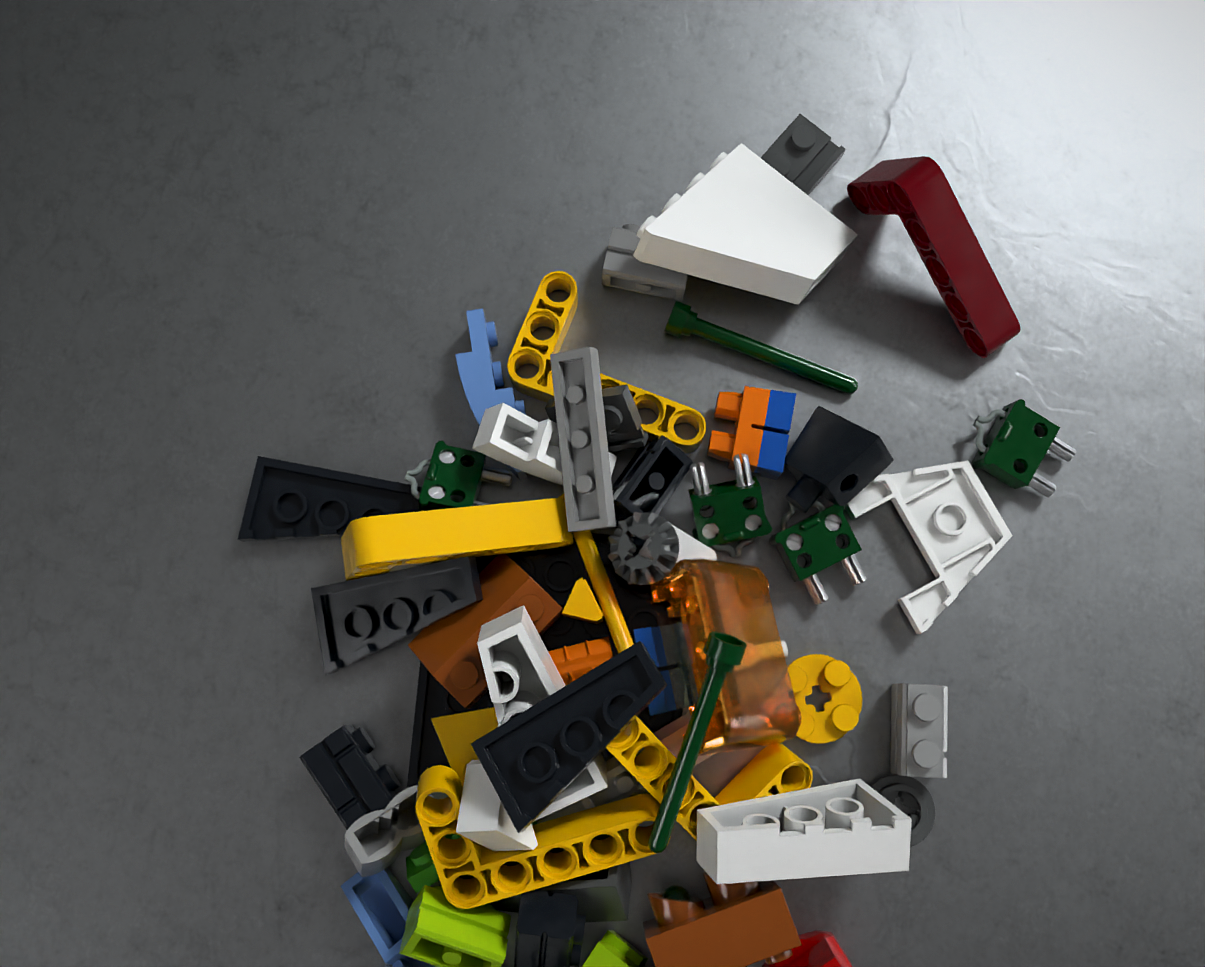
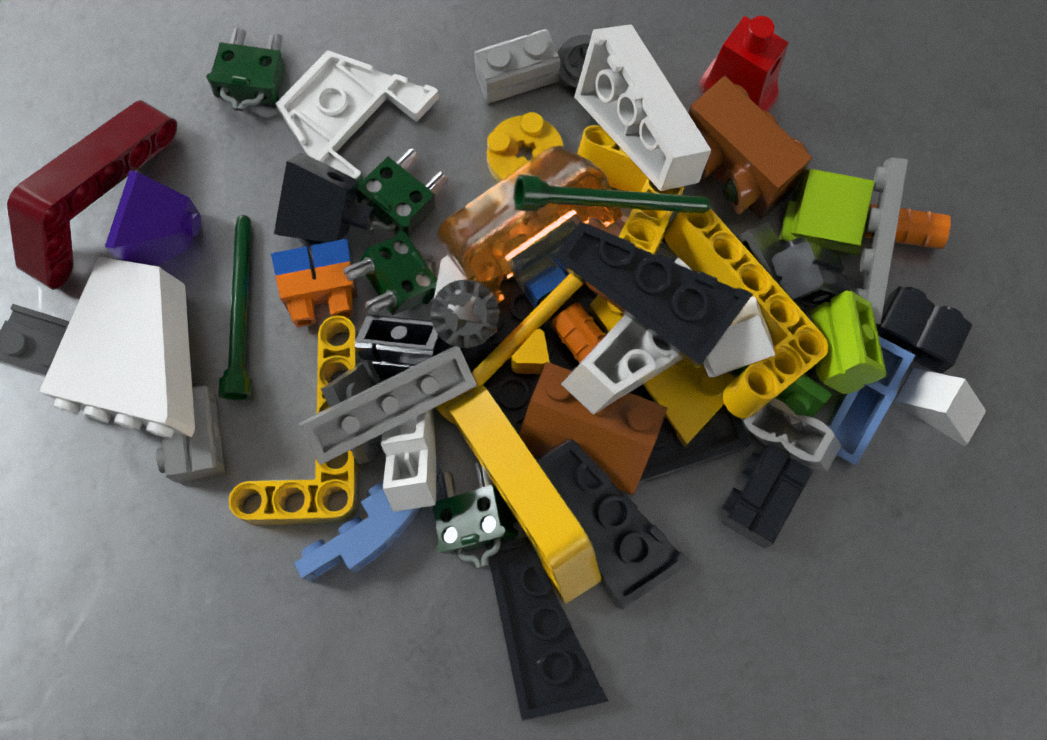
camera: 115 degrees left, 5 degrees down
none -> dark purple slope [105,171,201,267]

